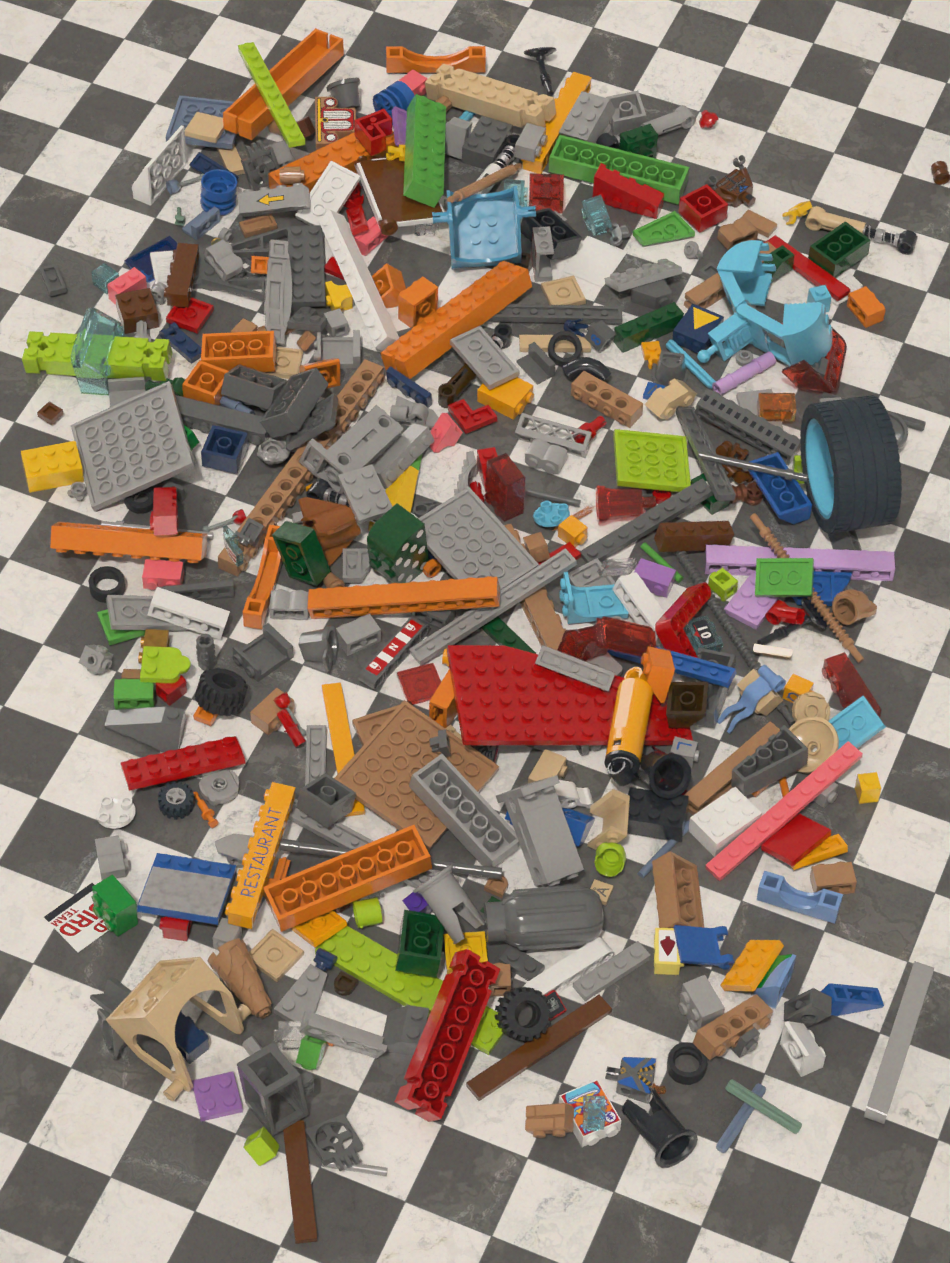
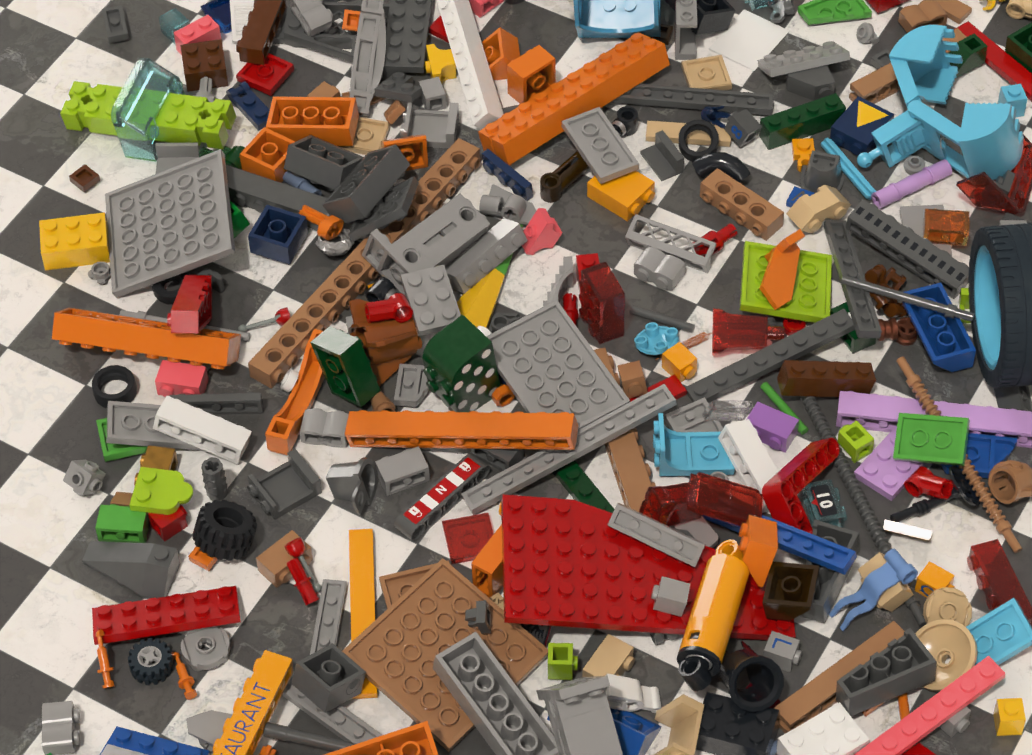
camera: 10 degrees right, 0 degrees up
white dish [96,796,135,829] -> none
light grey wheel [150,282,168,304] -> none
clear light blue slope [223,525,244,567] -> none
dark grey bracket [235,518,266,547] -> none
red plate [448,399,497,434] -> none
none -> orange piece [96,629,115,689]
none -> white tile [280,369,299,393]
none -> orange piece [299,205,344,241]
none -> red piece [365,293,413,323]
none -> lime brick [548,643,578,680]
none -> light grey brick [651,576,690,617]
none -> orange piece [759,229,805,310]

